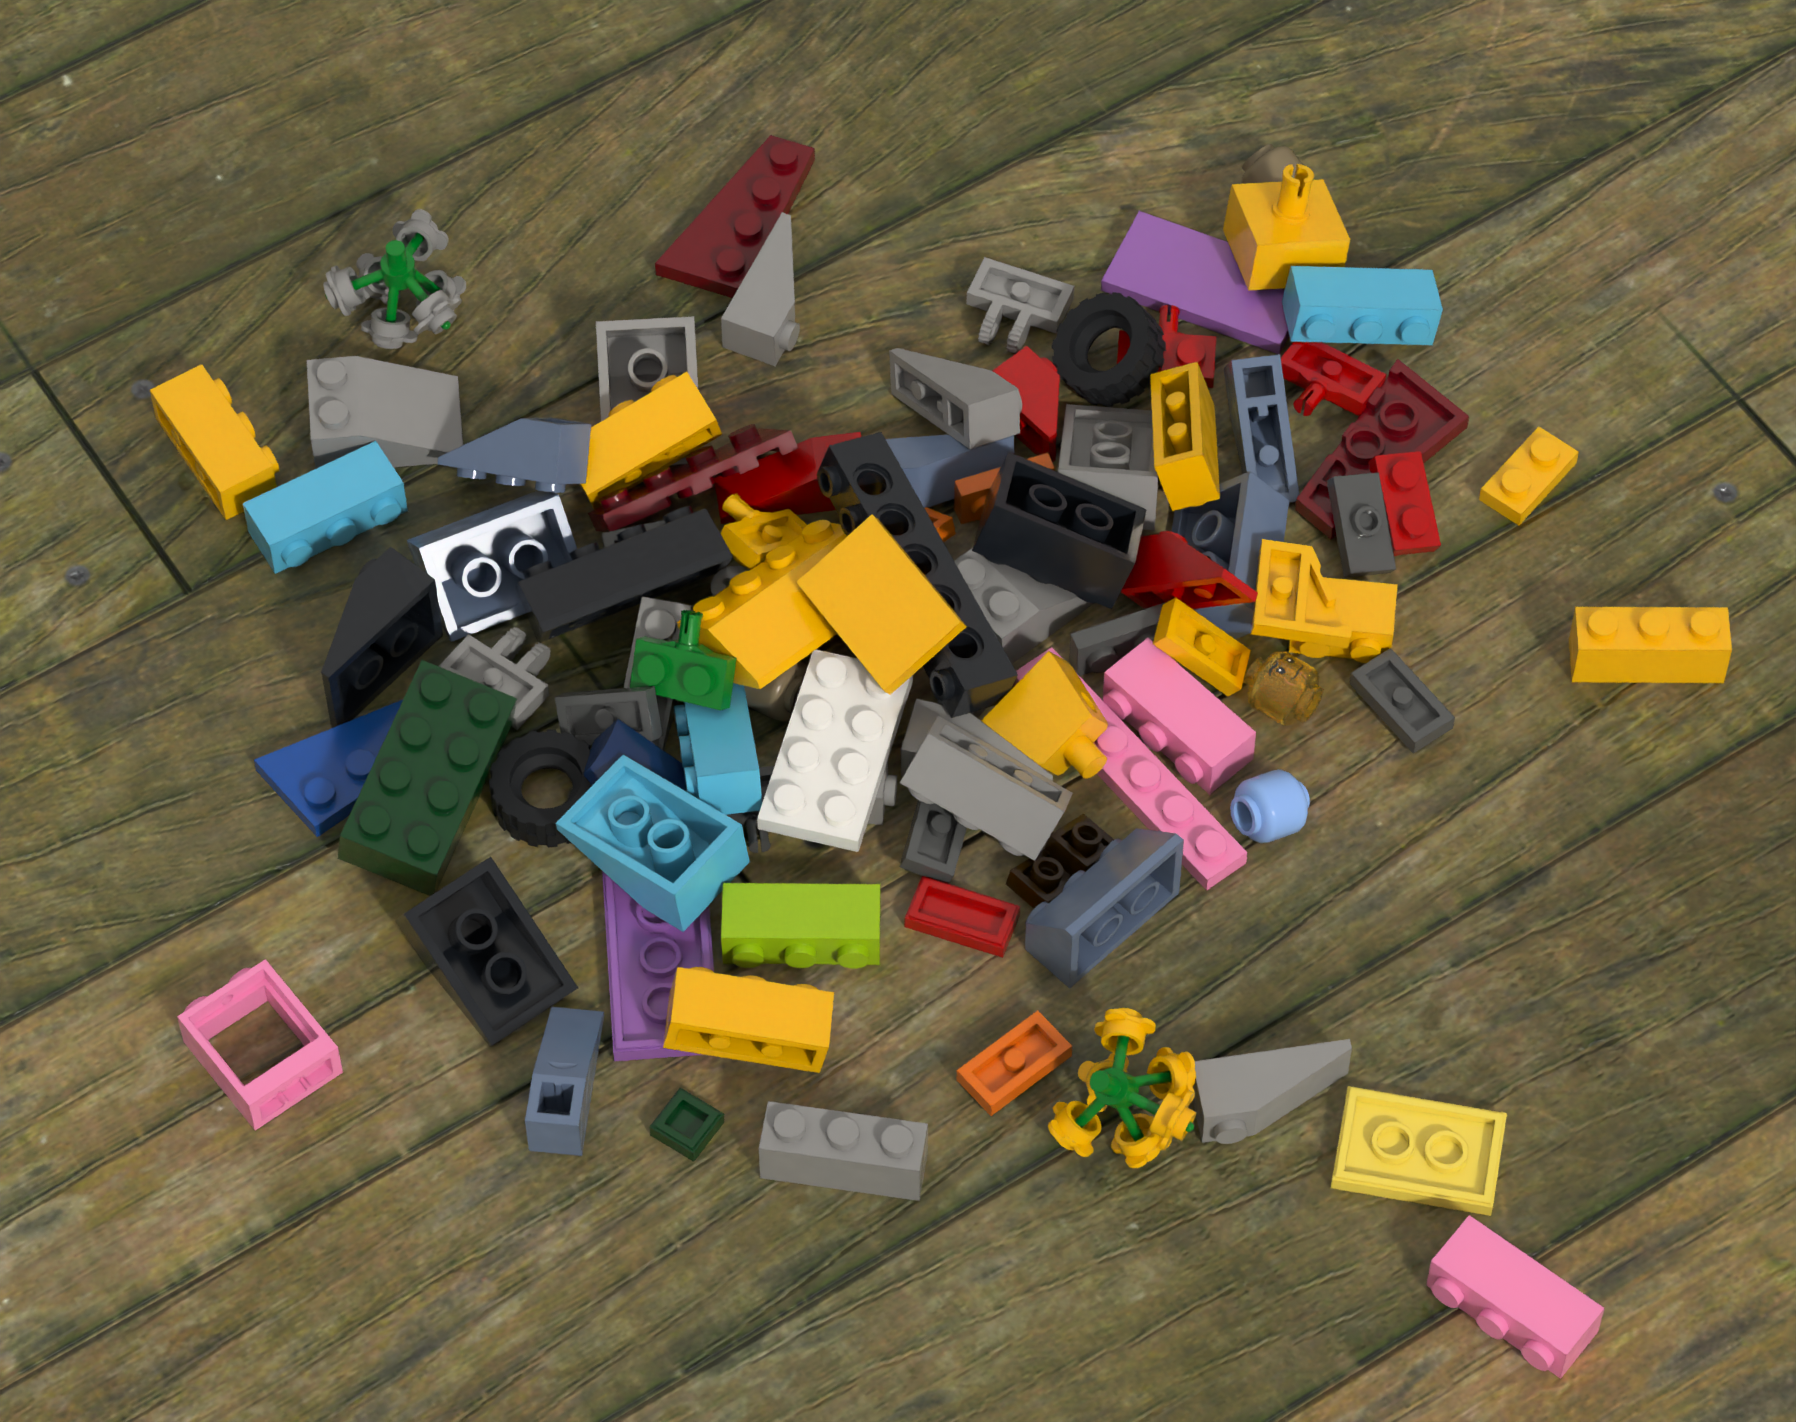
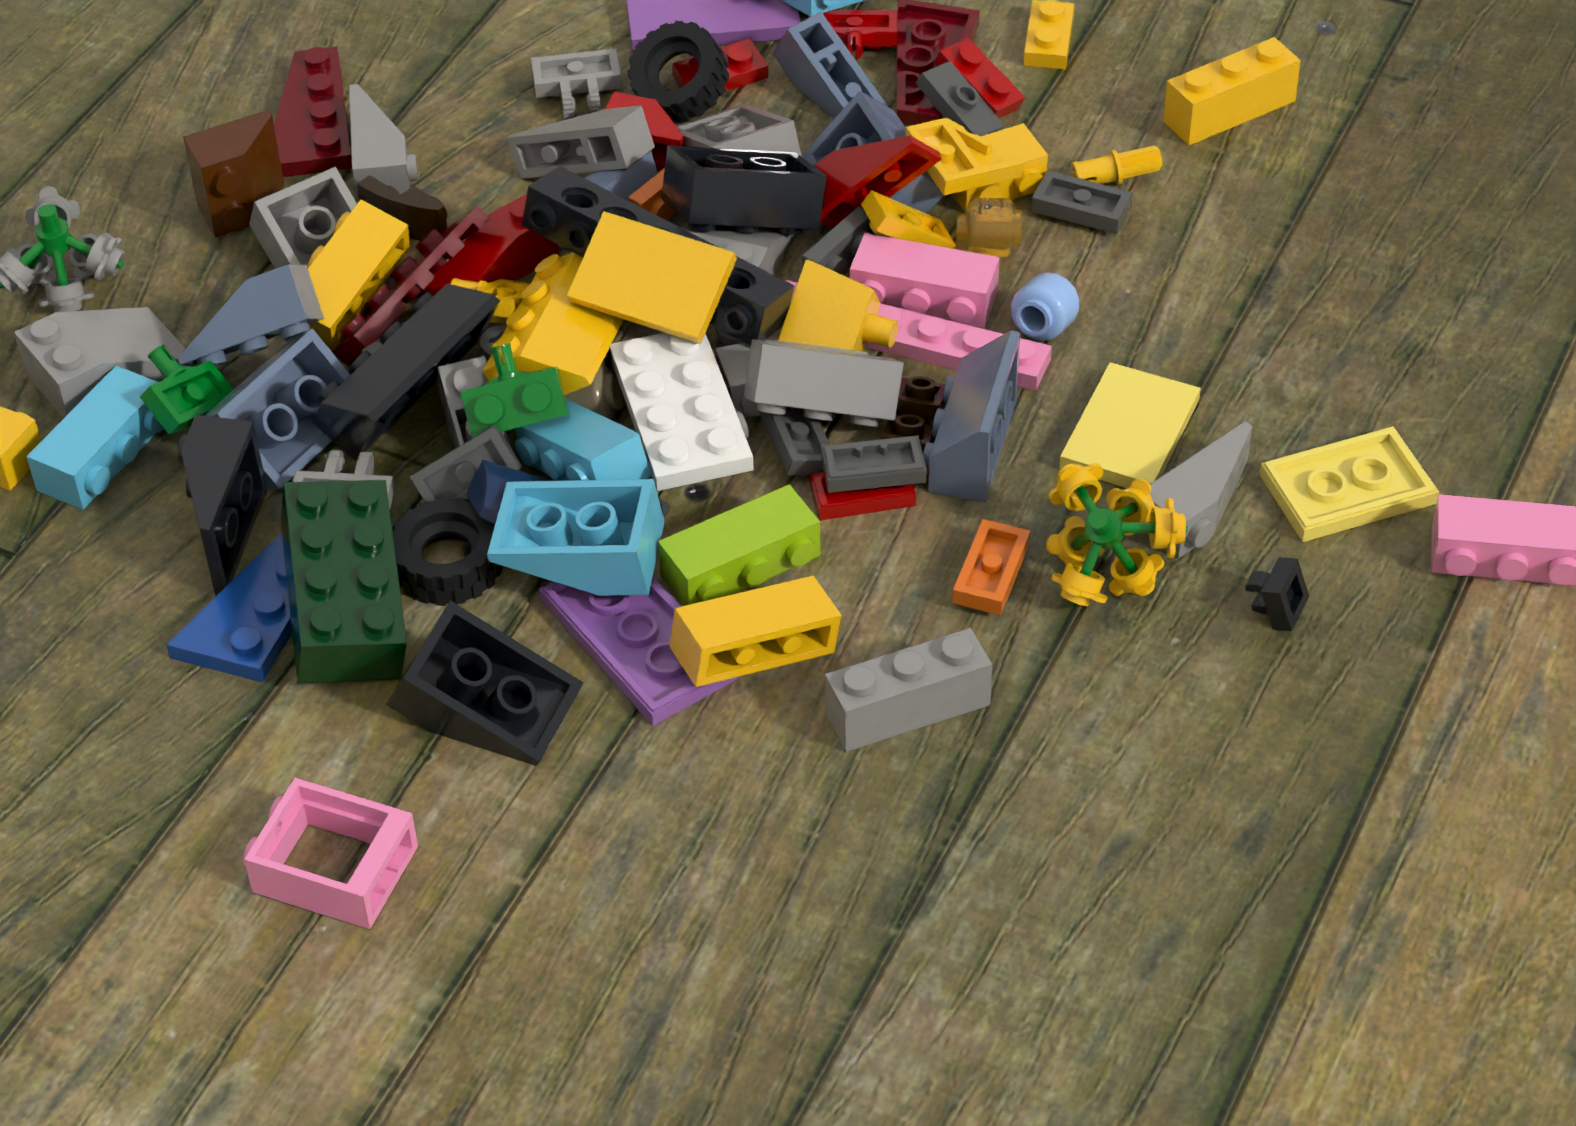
camera: 30 degrees left, 10 degrees down
sand blue slope [525,1007,604,1156] -> none
dark green tile [649,1088,724,1162] -> none
yellow brick [1150,362,1220,511] -> none
none -> green plate [140,344,234,435]
none -> reddish brown slope [183,109,284,237]
none -> dark brown slope [357,175,448,241]
none -> dark grey plate [821,435,927,493]
none -> light yellow tile [1059,362,1201,488]
none -> yellow axle [1071,145,1162,185]
none -> black tile [1245,557,1309,631]

